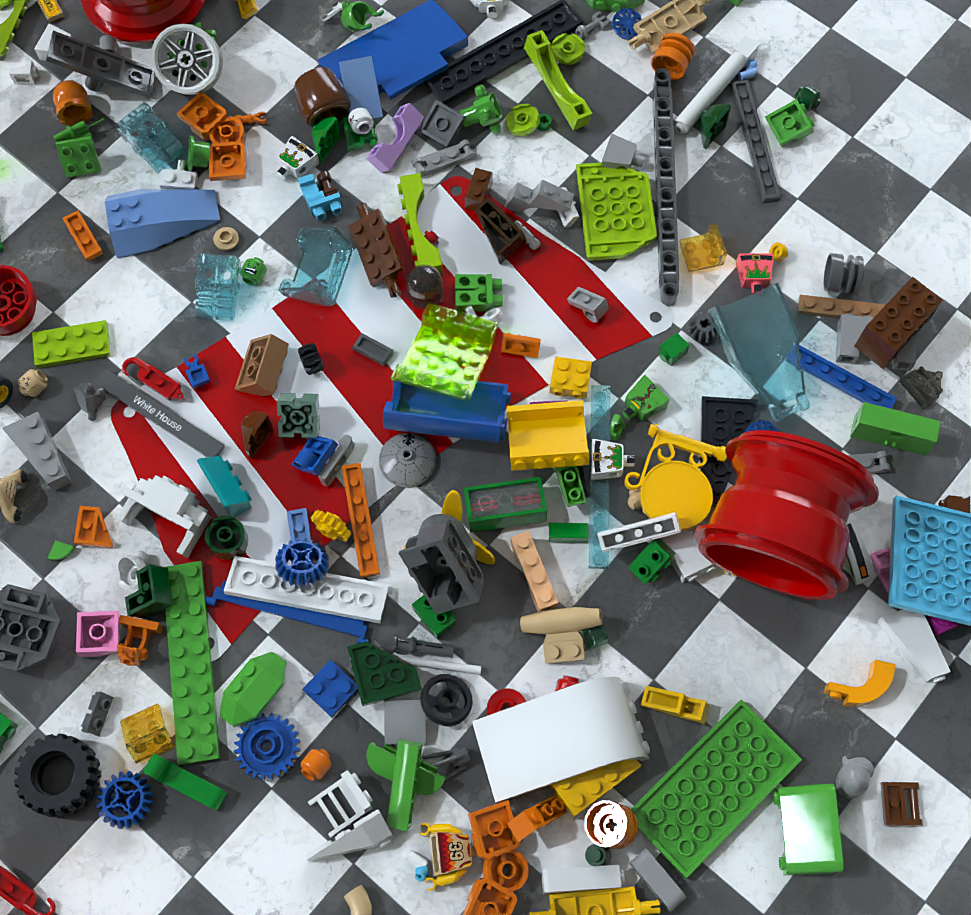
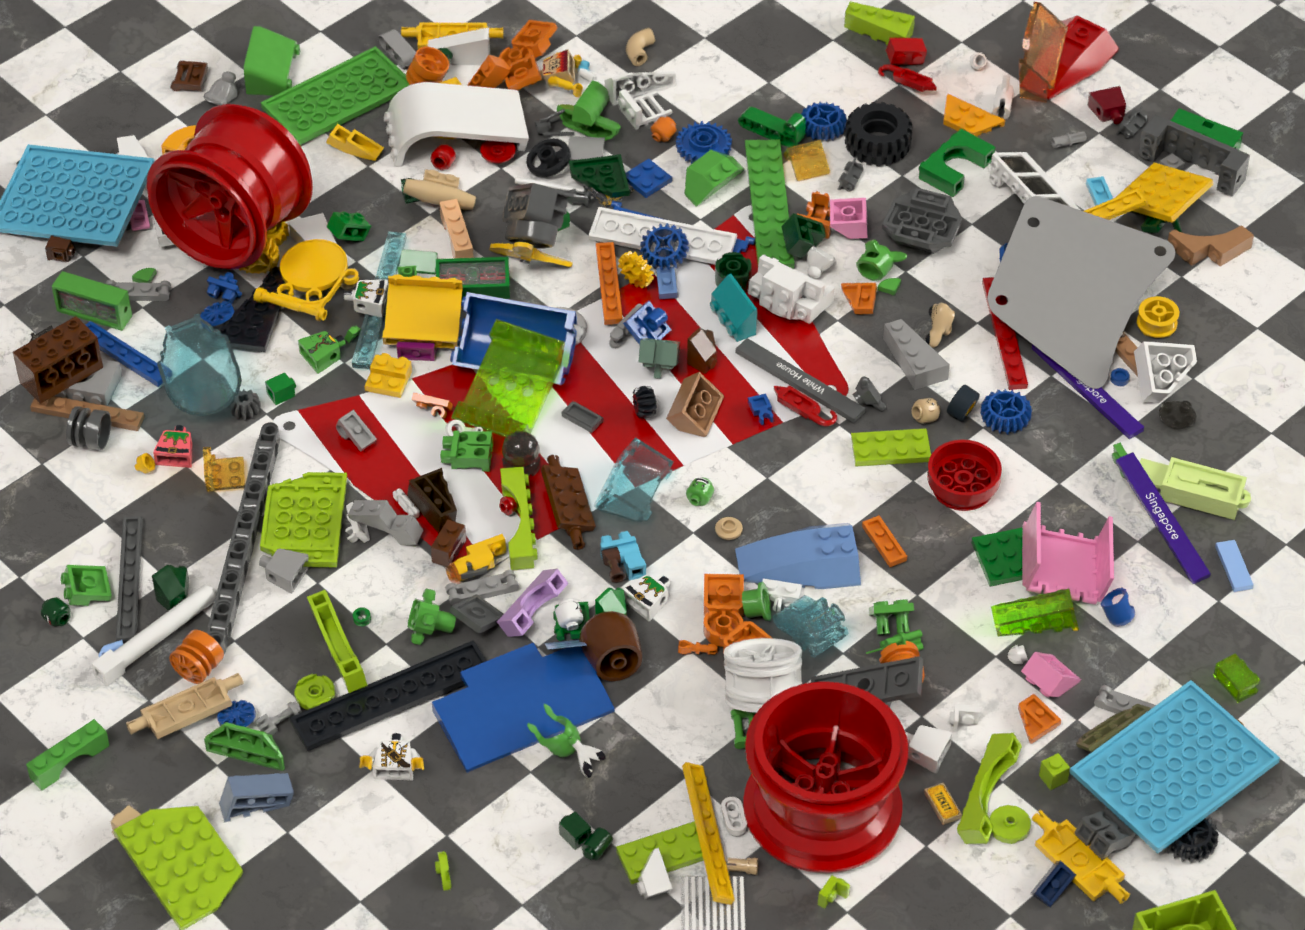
camera: 175 degrees left, 20 degrees down
clear light blue connector [195,253,241,321] -> none
lime plate [505,104,540,136] -> none
white brick [597,512,682,552] -> none
none -> yellow plate [445,534,507,582]
none -> bright green piece [856,240,907,281]

